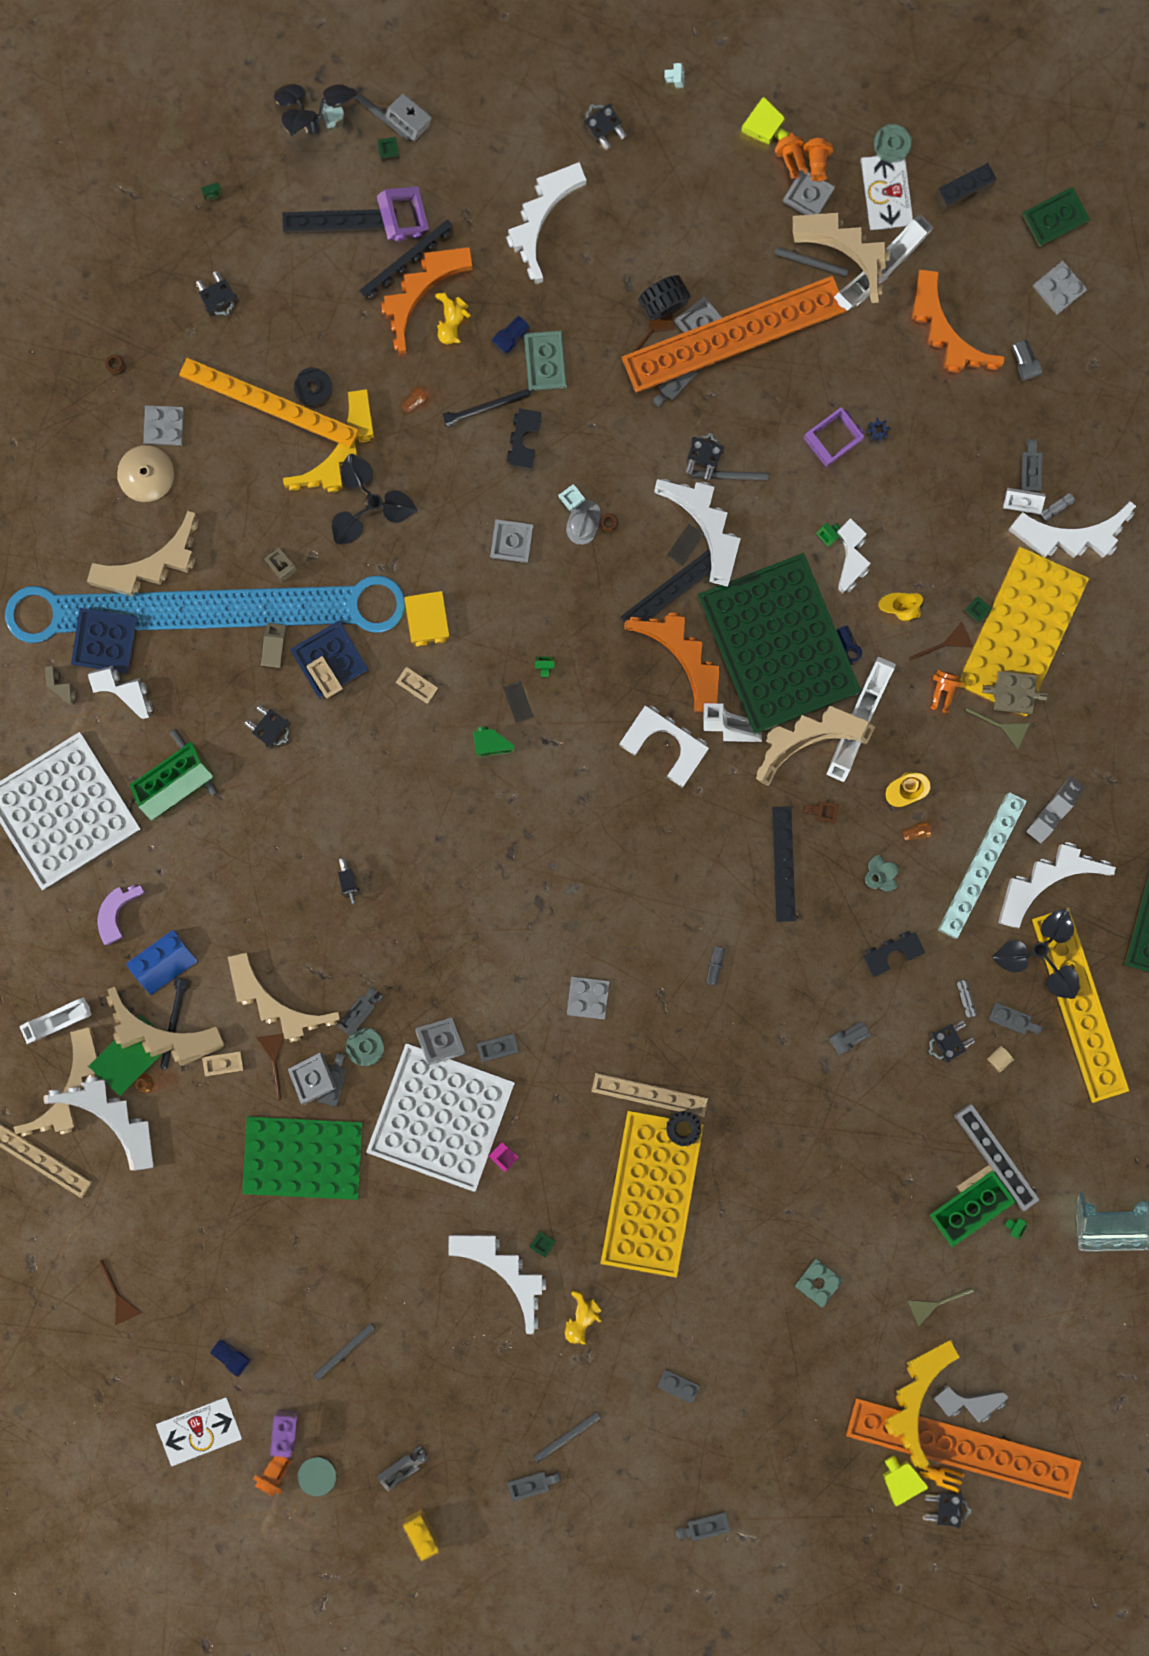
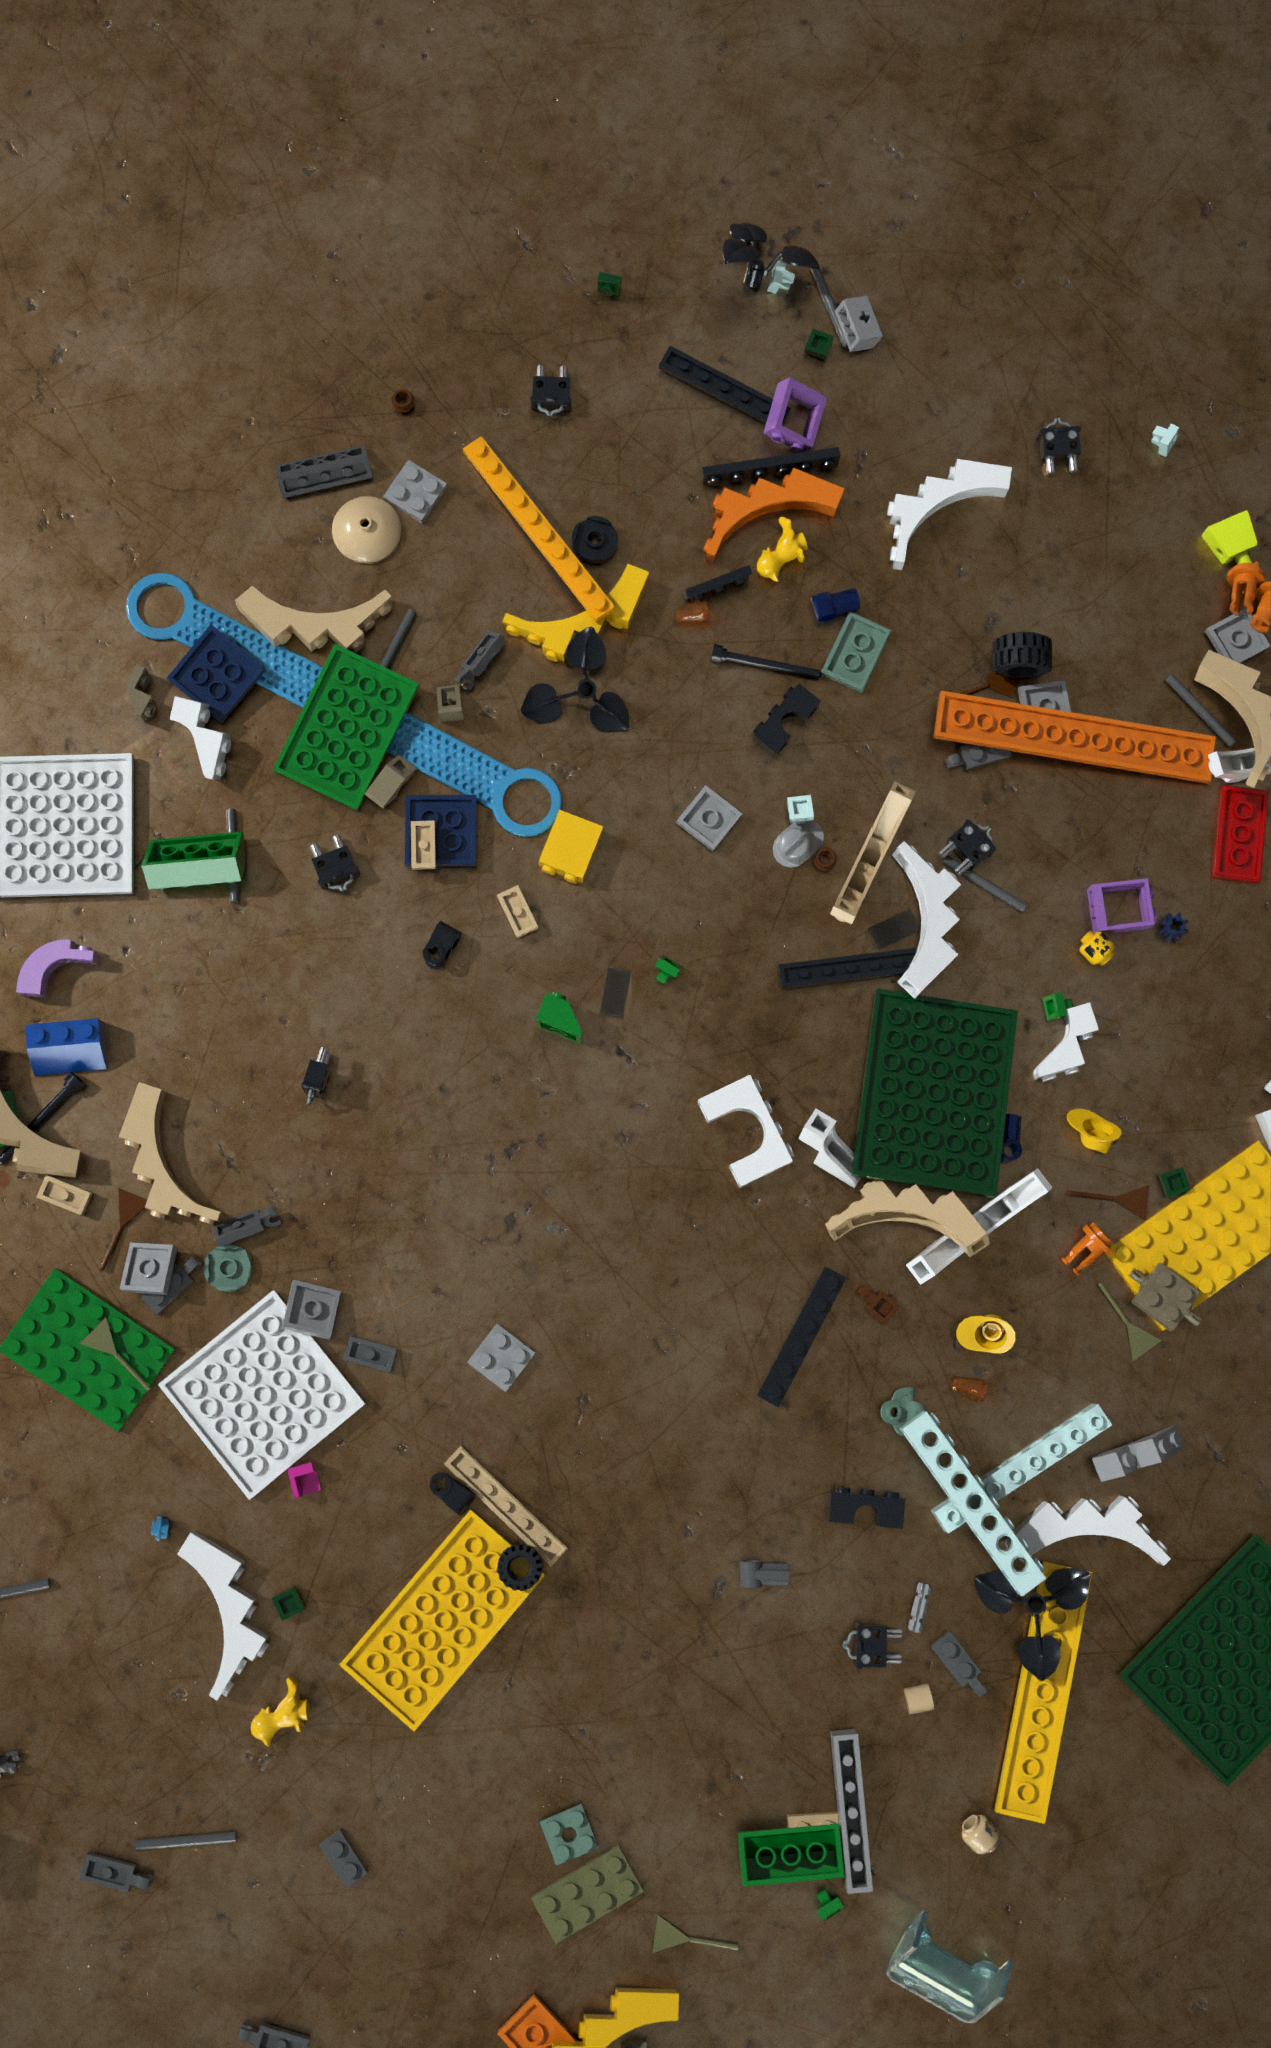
camera: 30 degrees right, 5 degrees down
orange arch [624,613,720,713] -> none
dark grey axle [706,946,726,985] -> none
none -> olive piece [80,1317,151,1390]
none -> dark azure plate [151,1515,169,1541]
none -> green plate [273,644,420,811]
none -> dark grey fence [275,445,373,498]
none -> dark grey bar [380,609,417,669]
none -> black piece [423,921,462,969]
none -> black piece [430,1472,477,1516]
none -> dark grey plate [454,630,506,691]
none -> olive plate [531,1844,644,1944]
none -> black plate [682,565,753,602]
none -> tan arch [830,781,916,924]
none -> light aqua brick [900,1411,1046,1596]
none -> tan head [962,1815,999,1854]
none -> yellow head [1079,931,1115,966]
none -> red tile [1212,785,1269,883]

